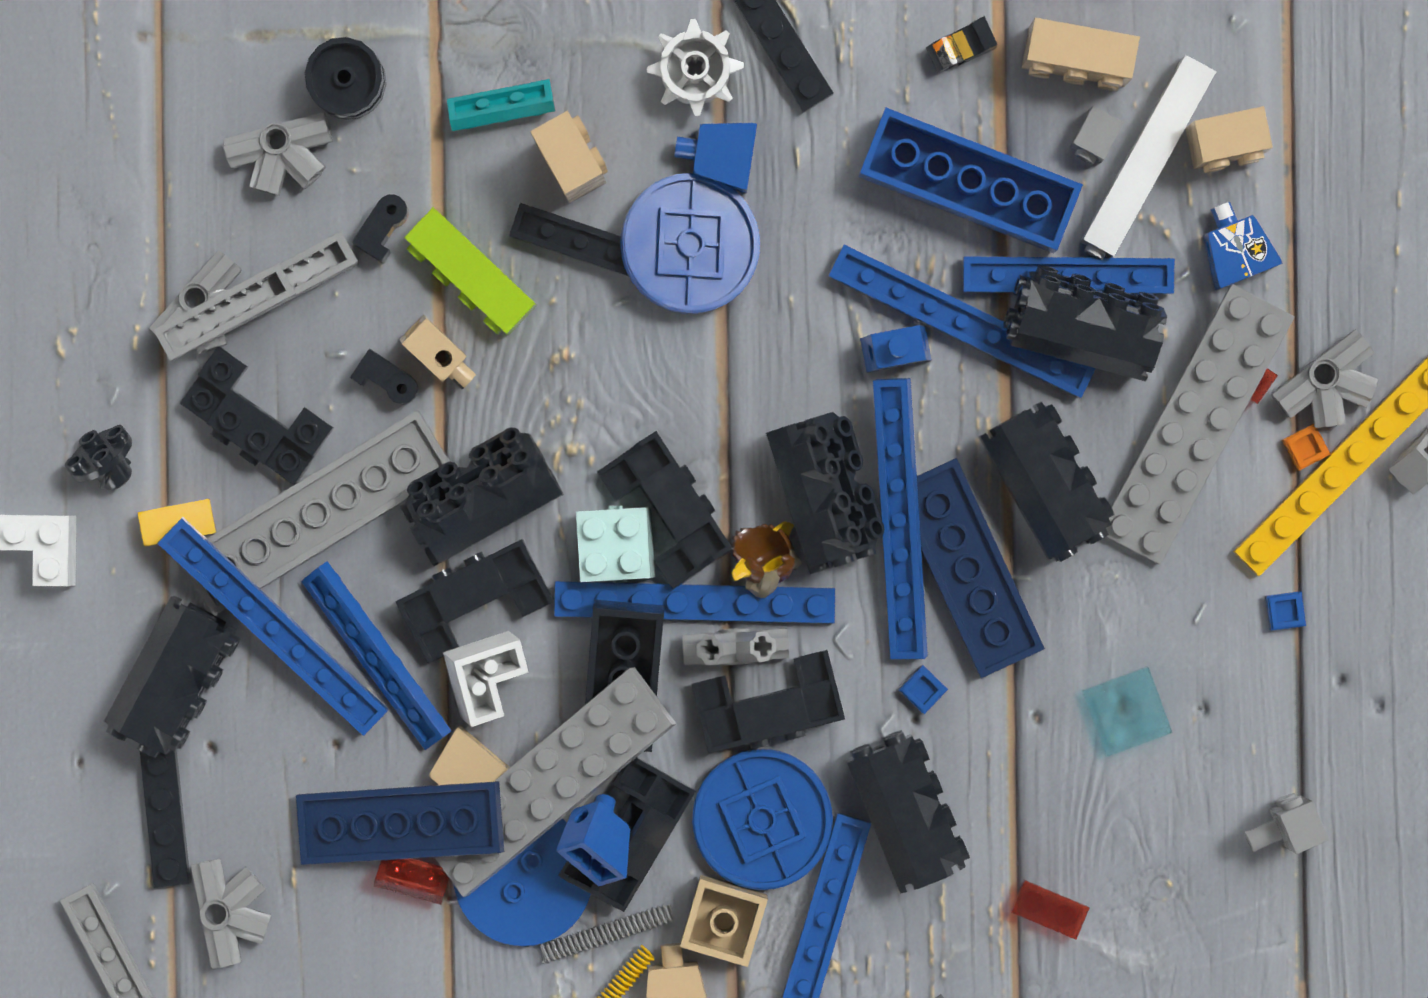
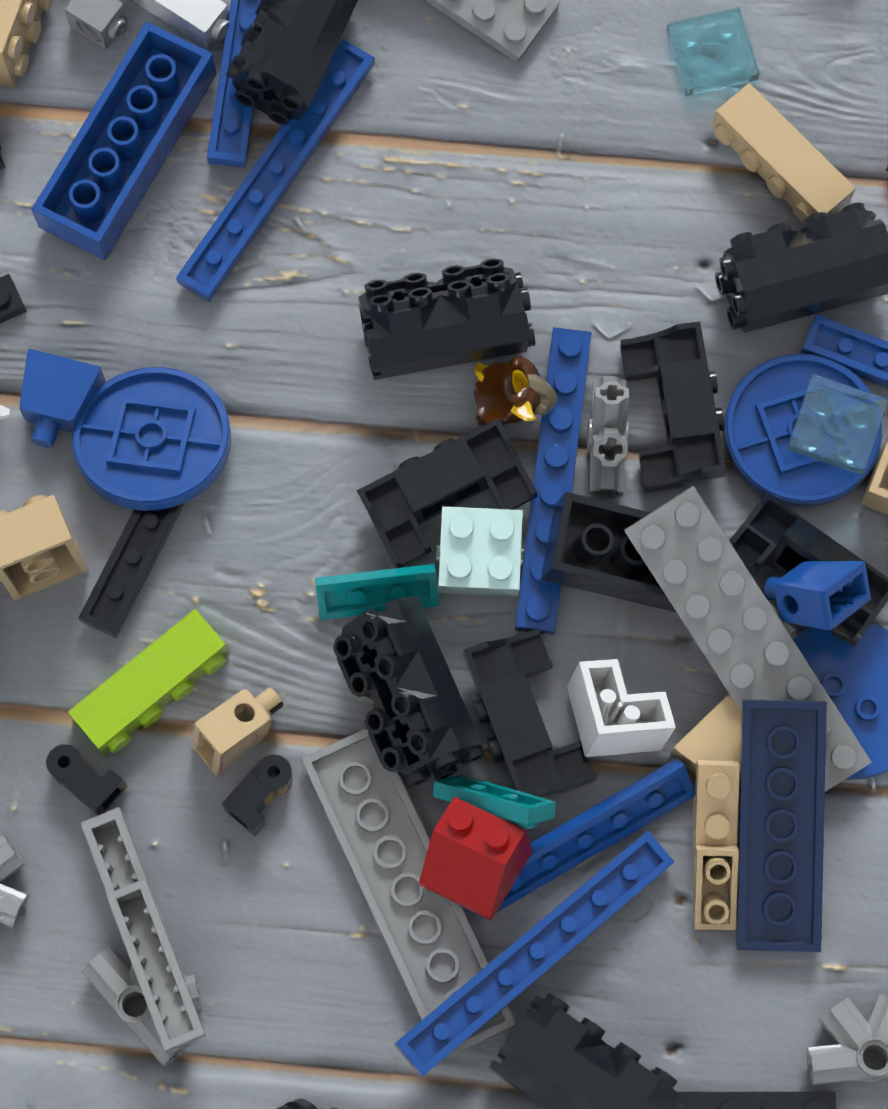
camera: 85 degrees left, 15 degrees down
yellow slope [138,499,217,547] -> none
black bracket [180,346,334,485] -> none
clear red plate [374,858,450,905] -> none
blue torso [860,325,932,373] -> none
blue plate [873,378,928,659] -> none
blue tile [898,665,948,714] -> none
dark blue plate [917,458,1045,678] -> none
black brick [978,401,1115,562] -> none
none -> teal plate [315,564,439,620]
none -> red slope [419,797,533,921]
none -> teal plate [433,774,556,829]
none -> tan slope [692,760,740,930]
none -> tan brick [712,83,856,224]
none -> clear light blue plate [787,374,888,475]

